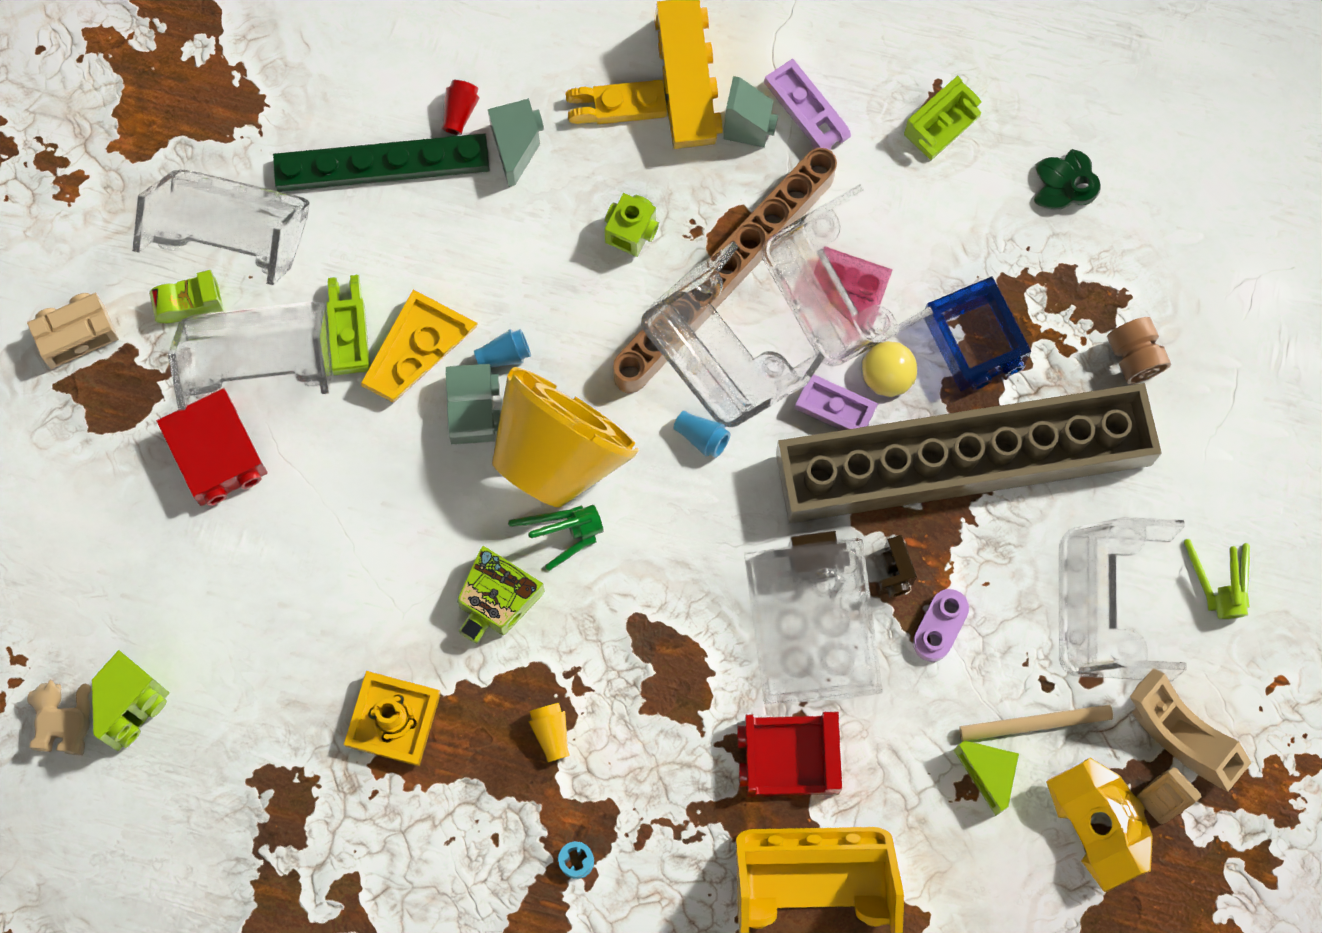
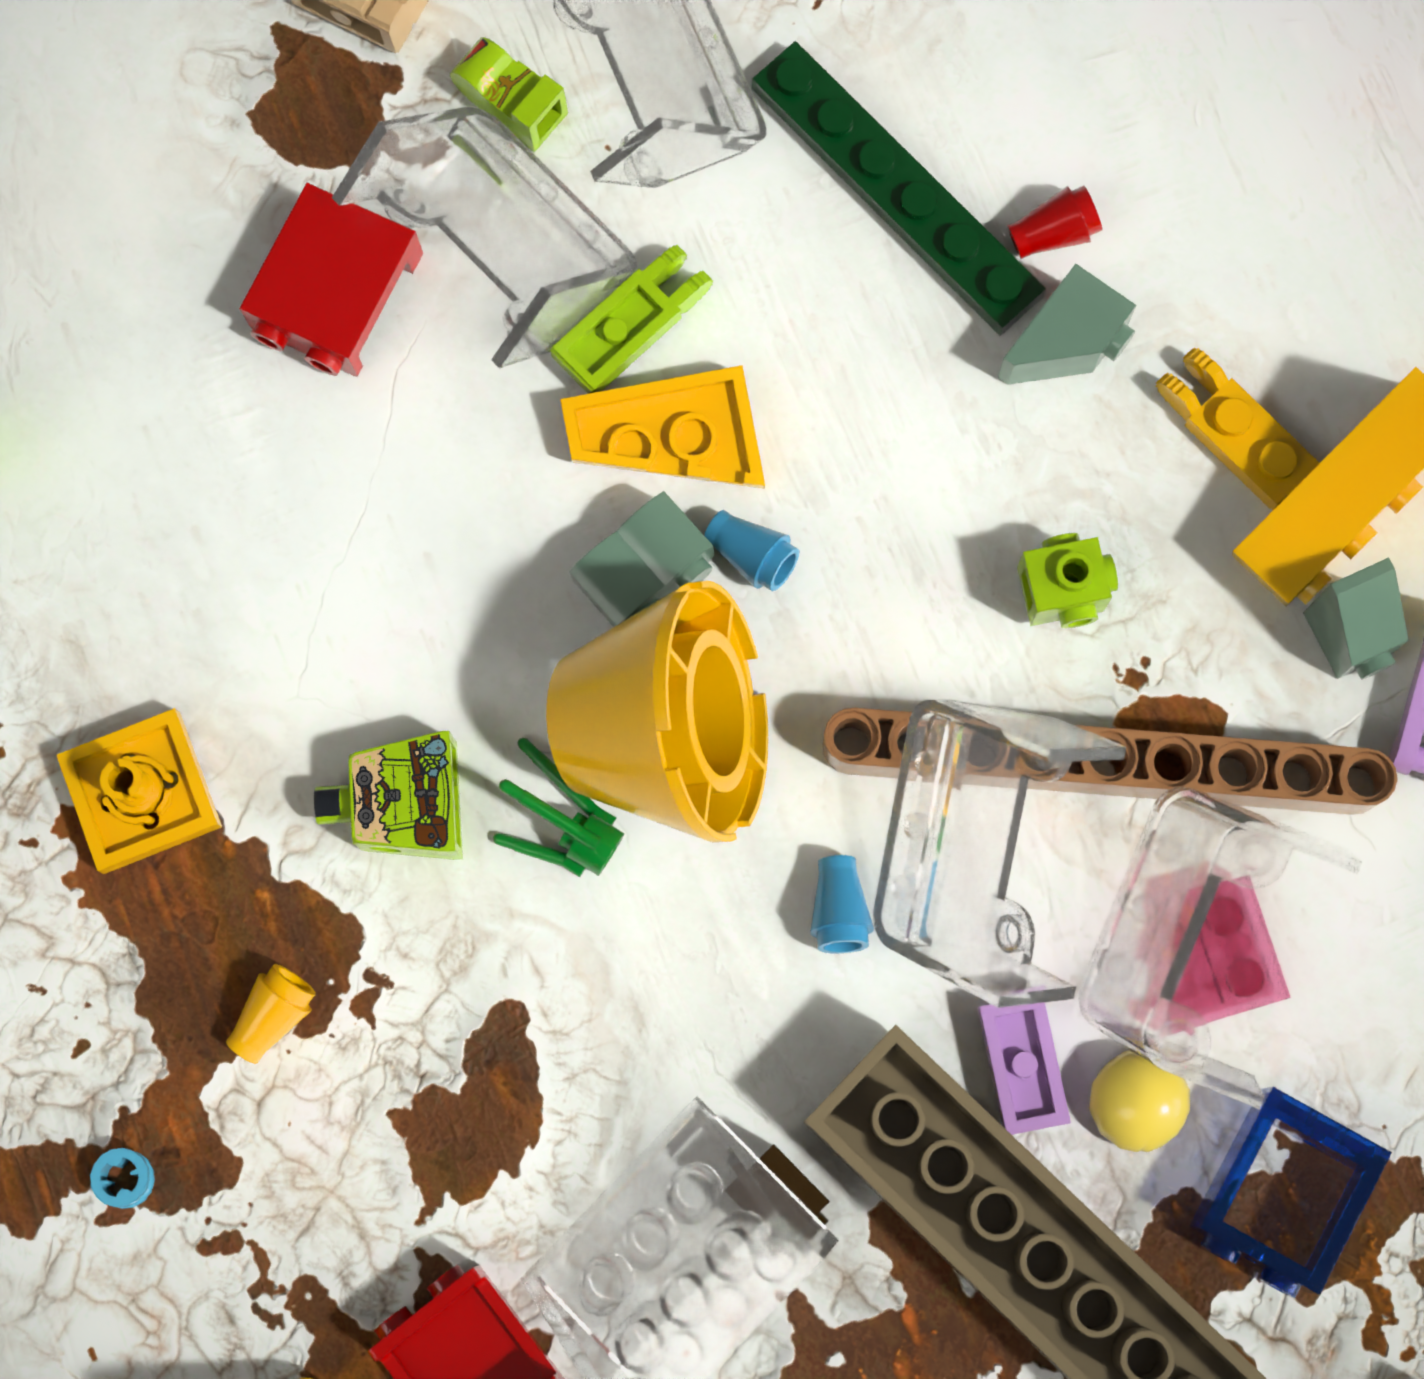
camera: 60 degrees right, 5 degrees up
dark brown bracket [876,535,917,598] -> none

